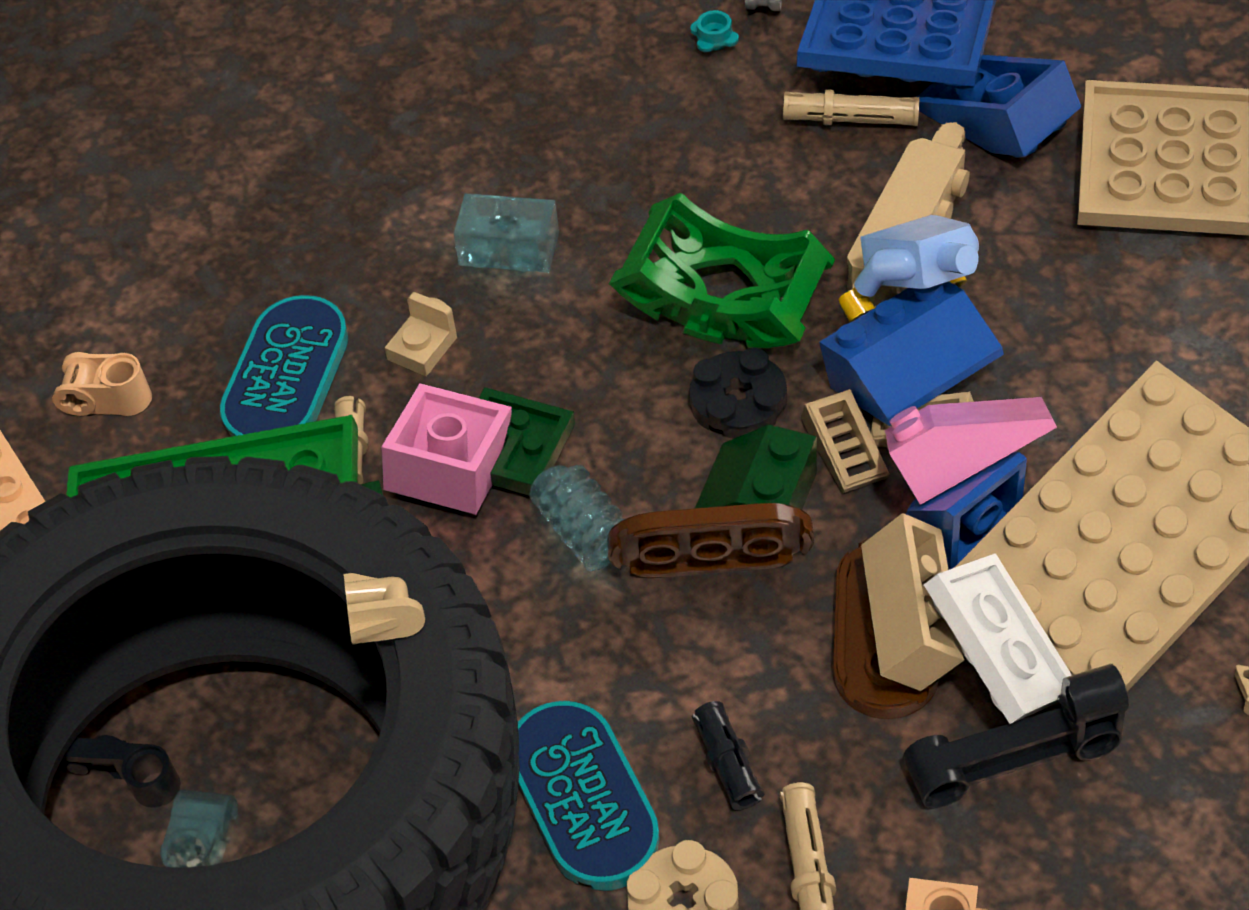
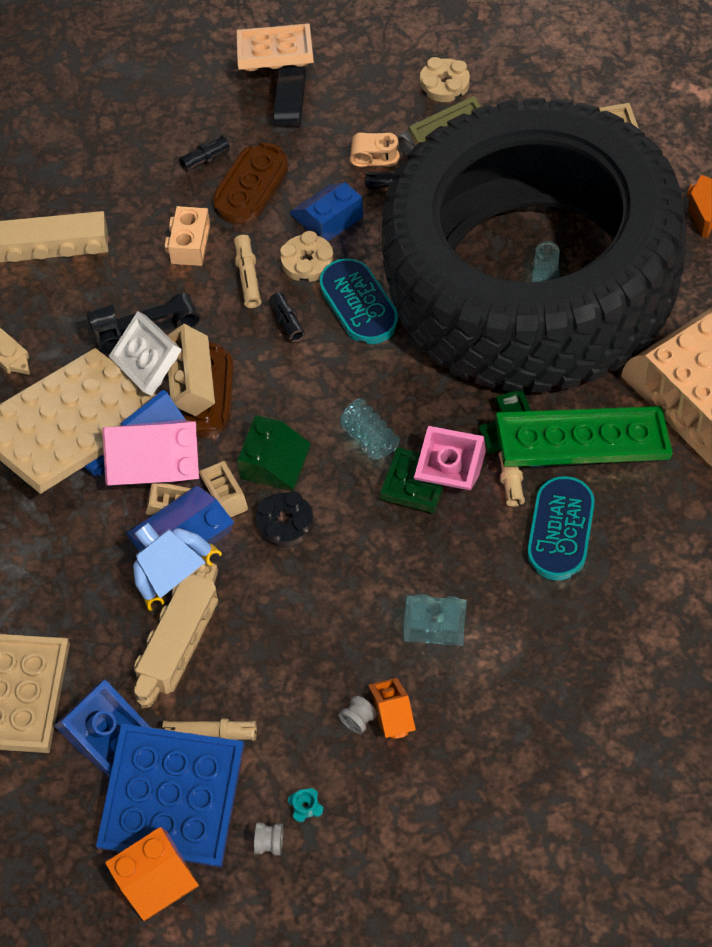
camera: 175 degrees right, 5 degrees up
light nougat piece [52,352,152,416] -> none
tan piece [344,573,425,644] -> none
tan bracket [385,292,457,377] -> none
reddish brown tile [607,503,814,578] -> none
green fence [609,193,835,348] -> none
none -> light grey wheel [338,695,377,734]
none -> orange slope [368,678,416,739]

